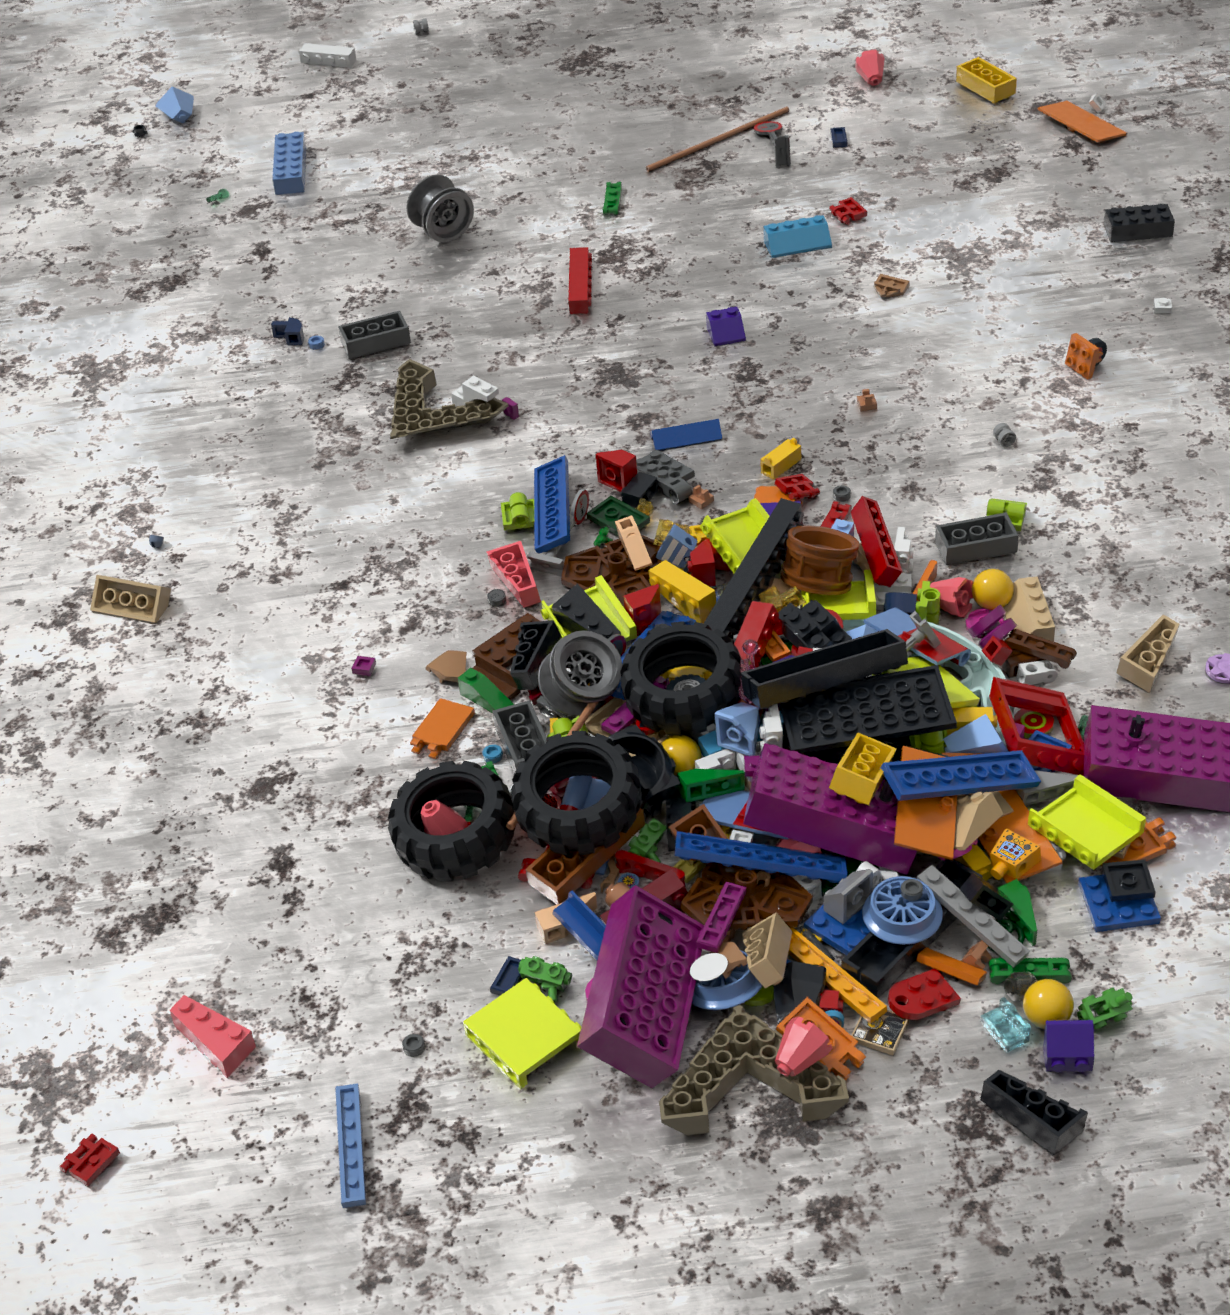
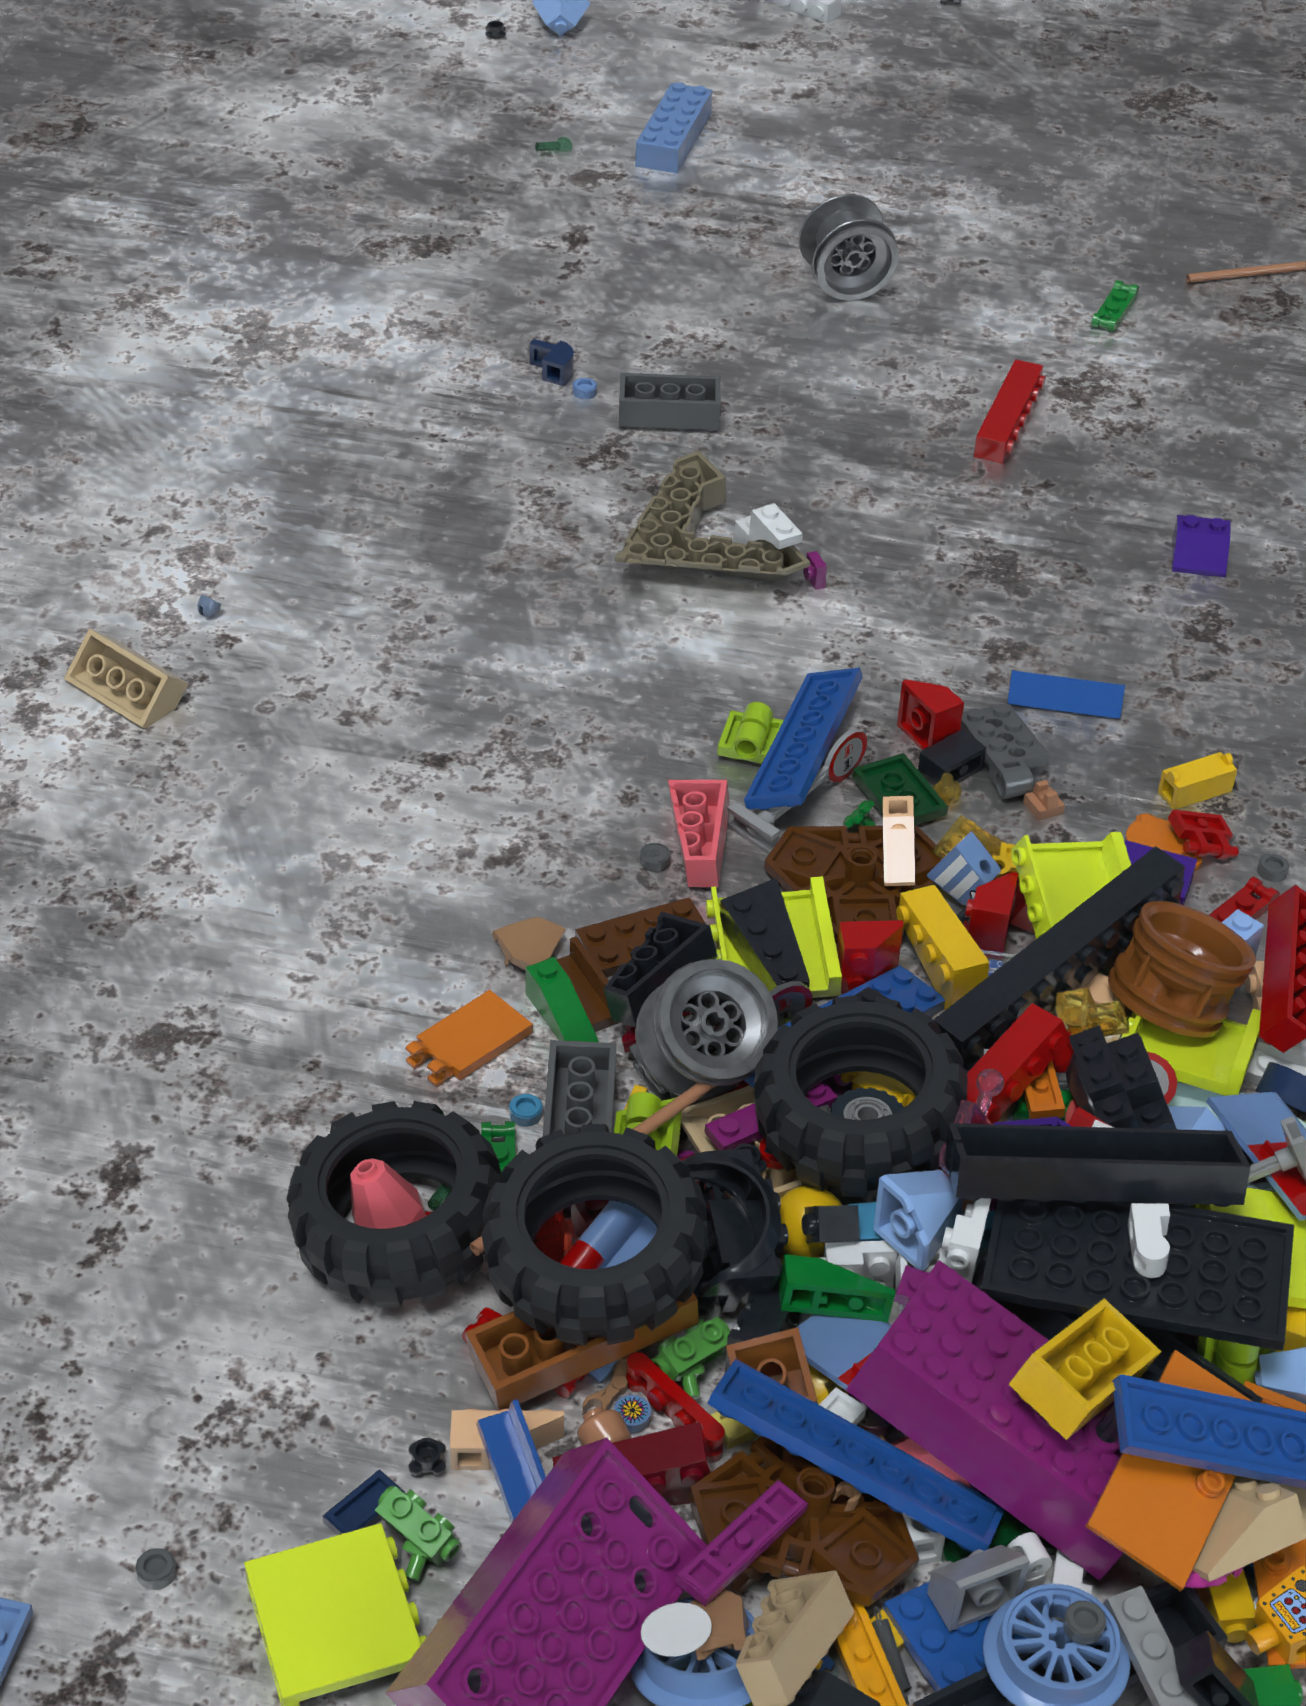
camera: 15 degrees right, 0 degrees up
magenta plate [351,656,376,676] -> none
none -> black plate [408,1438,446,1475]
none -> black brick [801,1205,860,1243]
none -> white leg [1128,1204,1170,1278]

